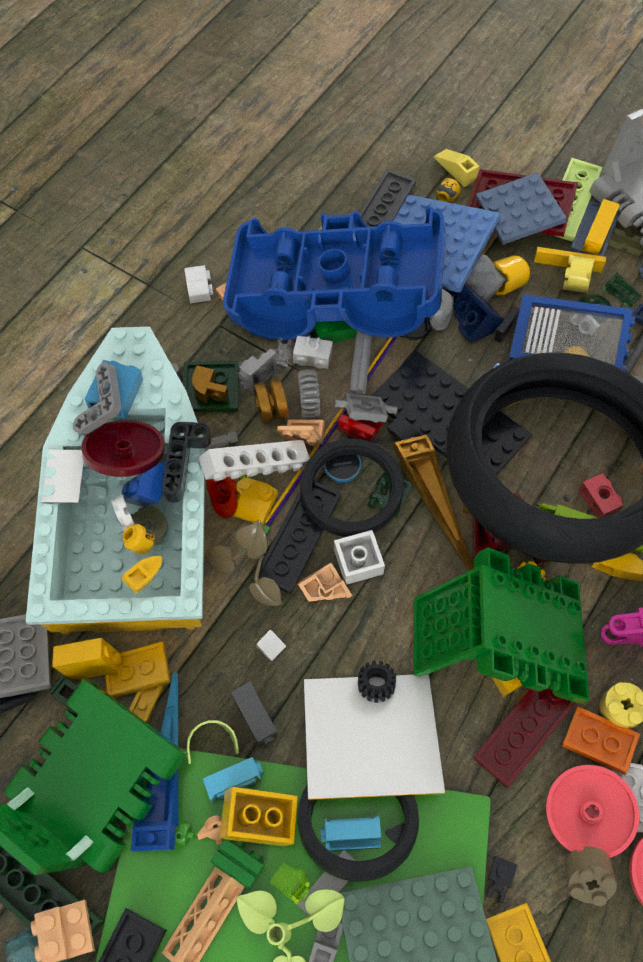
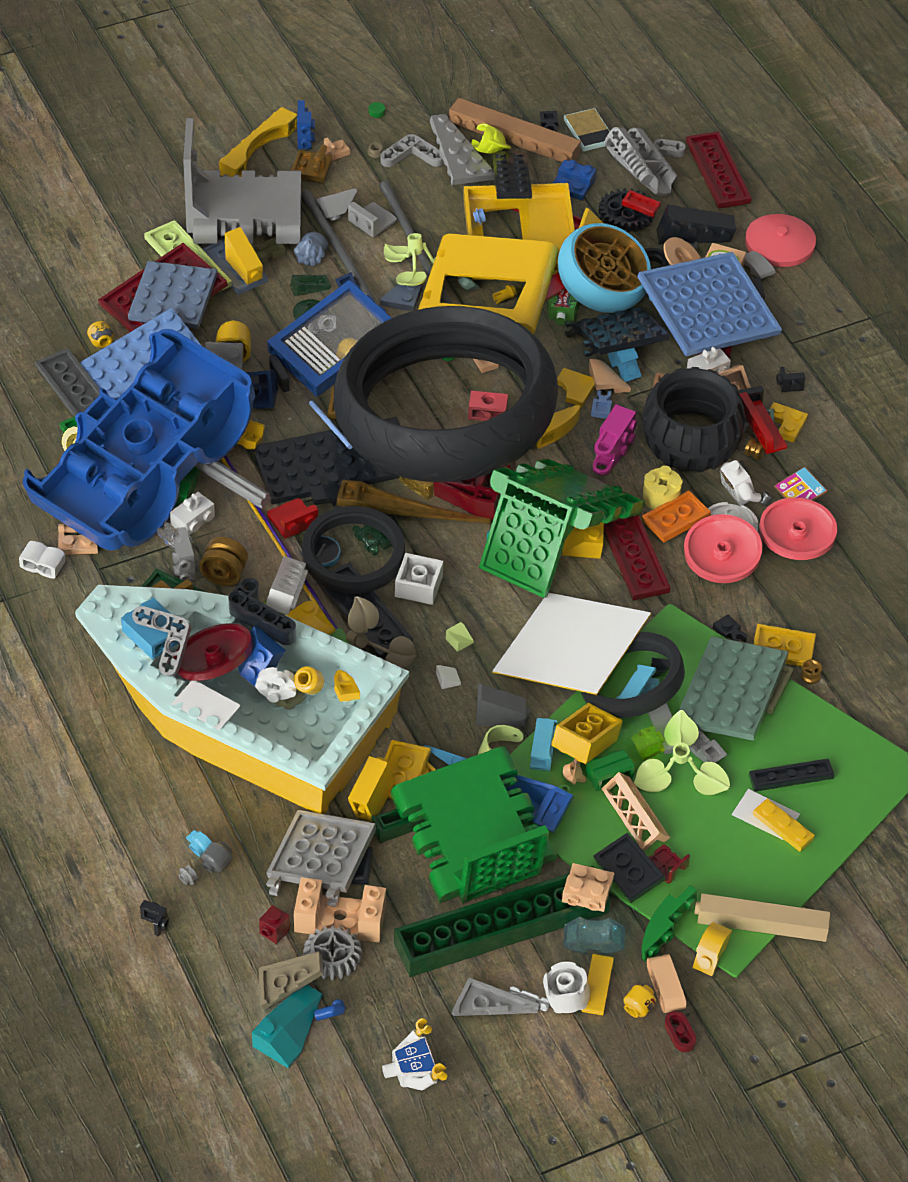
camera: 60 degrees left, 15 degrees down
light nougat bracket [277,420,325,446] -> none
light nougat slope [297,562,352,602] -> none
light grey gear [298,369,320,420] -> none
light grey plate [334,393,397,423] -> none
black tyre [358,661,396,703] -> none
light yellow slope [434,149,480,187] -> none
yellow tile [534,247,606,272] -> none
light yellow brick [563,255,595,293] -> none
dark tan brick [565,846,617,906] -> none
none -> yellow bracket [237,420,265,450]
none -> yellowish green slope [446,622,474,652]

